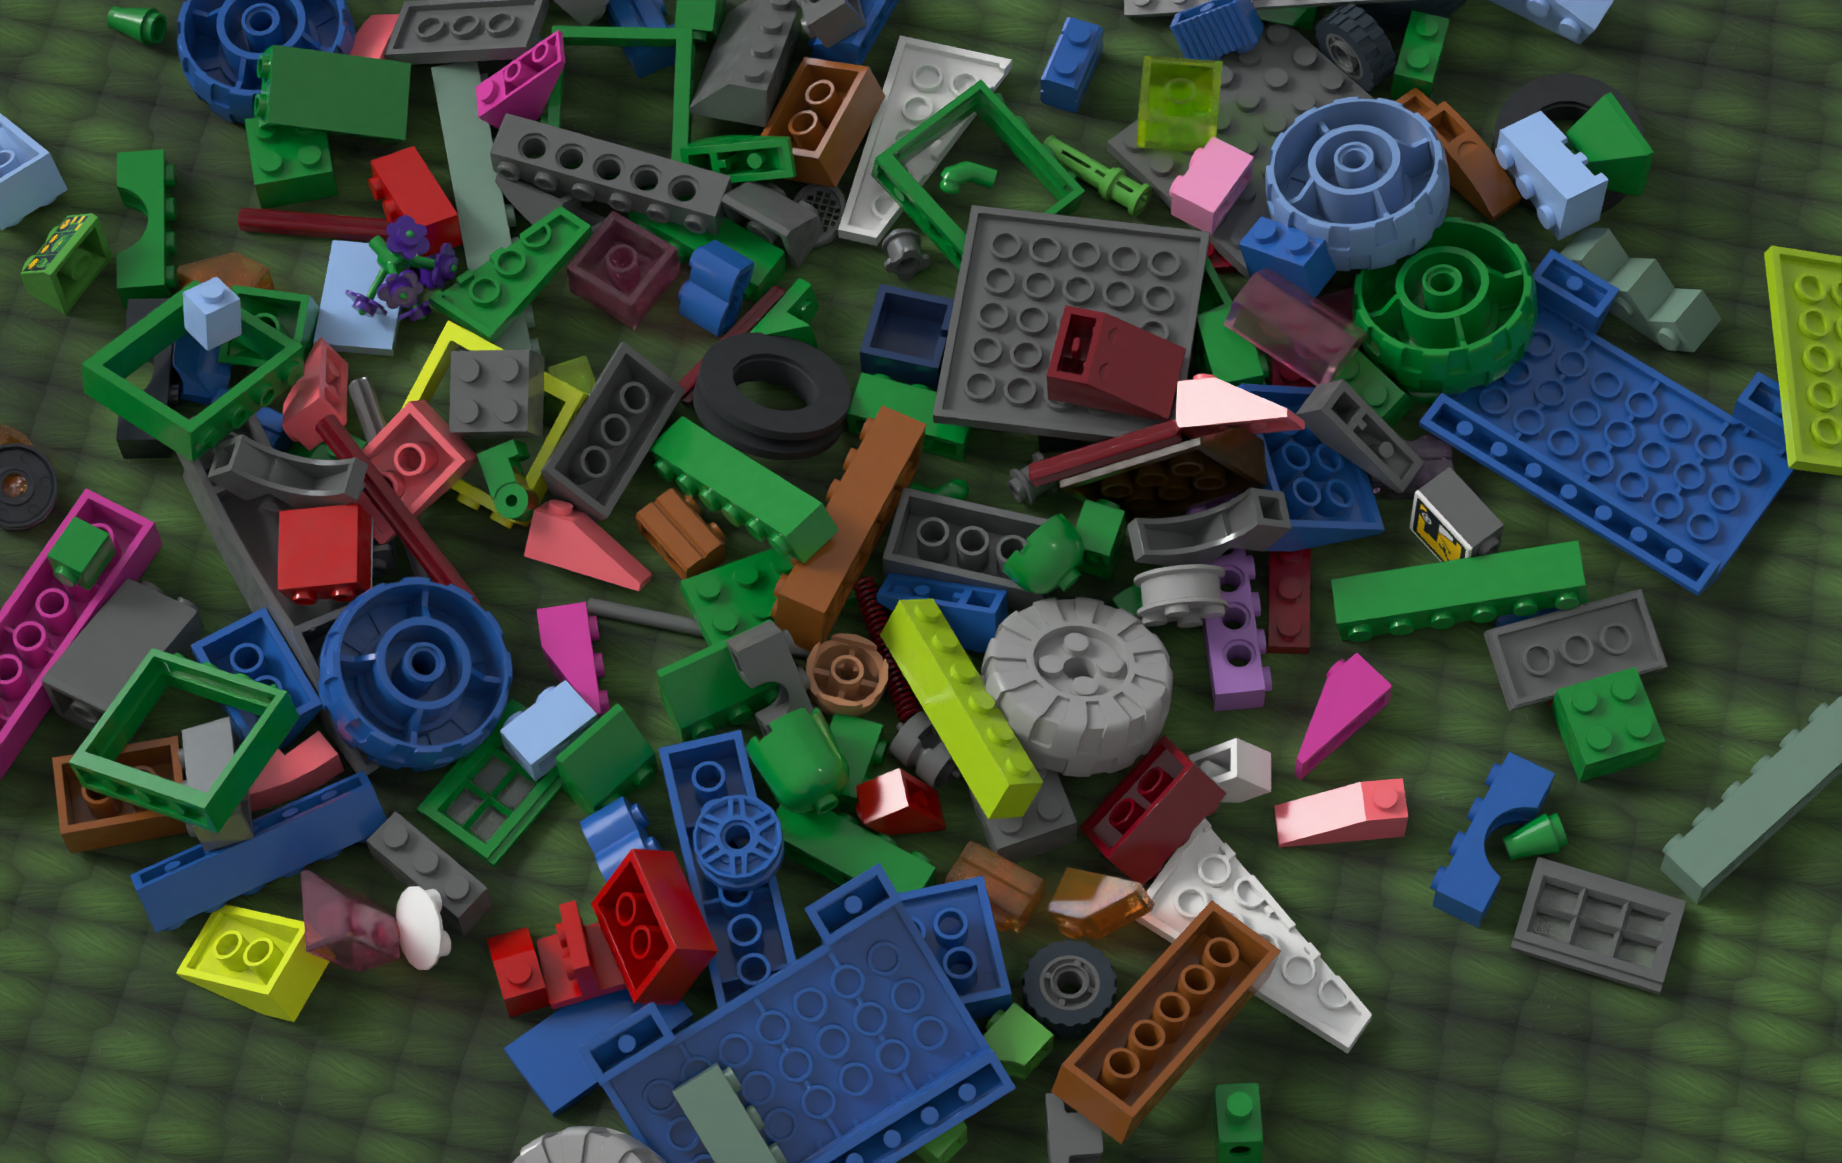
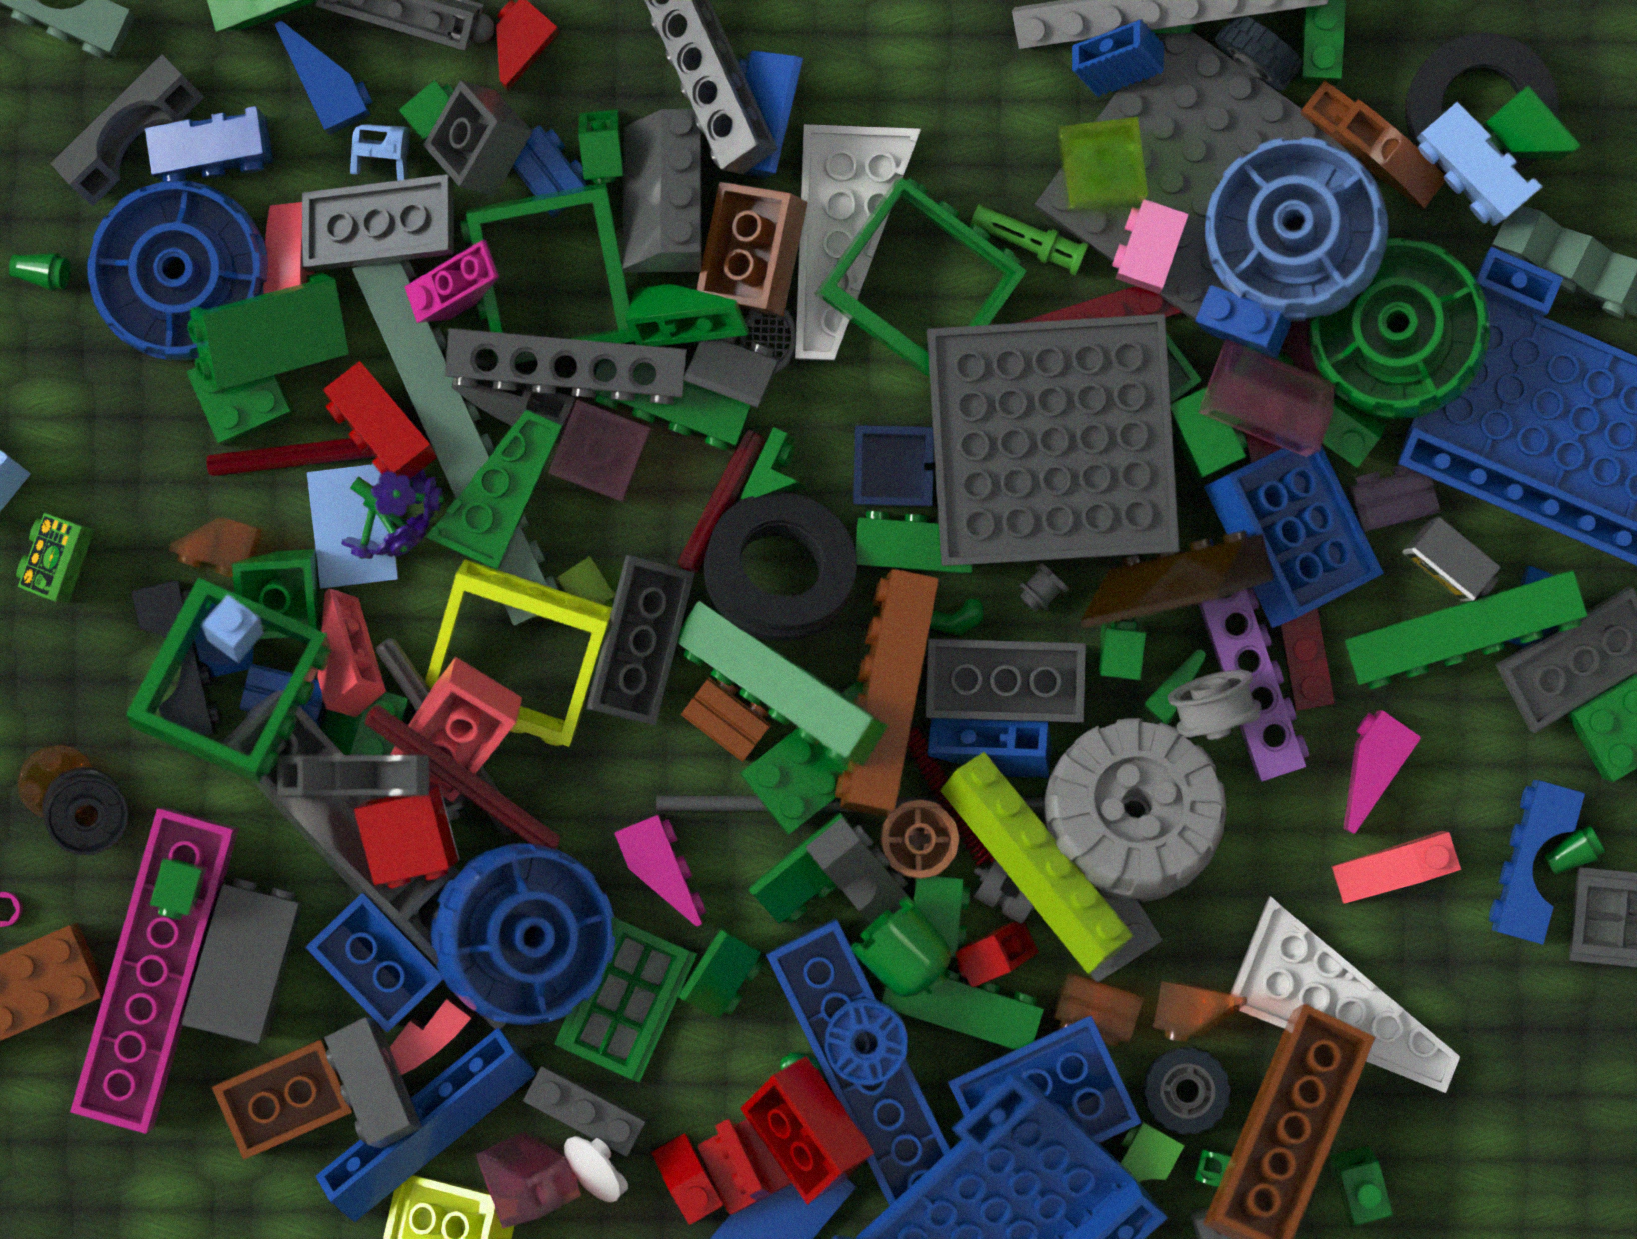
camera: 15 degrees left, 25 degrees up
green window [69,648,299,833] -> none
green arch [117,149,178,308] -> none
dark grey brick [449,349,545,439] -> none
green leg [477,439,539,522] -> none
light blue brick [500,680,598,782] -> none
coral slope [524,499,652,591] -> none
blue brick [580,796,663,882] -> none
blue brick [678,240,755,337] -> none
dark grey brick [882,228,931,281] -> none
green arm [940,161,998,195] -> none
green cylinder [1002,513,1085,594] -> none
dark red axle [1029,420,1181,486] -> none
blue brick [1040,17,1104,113] -> none
dark red slope [1046,305,1186,422] -> none
dark red slope [1079,735,1227,887] -> none
dark grey arch [1127,488,1292,566] -> none
slope [1175,374,1305,439] -> none
white slope [1188,738,1271,803] -> none
dark grey slope [1295,379,1425,493] -> none

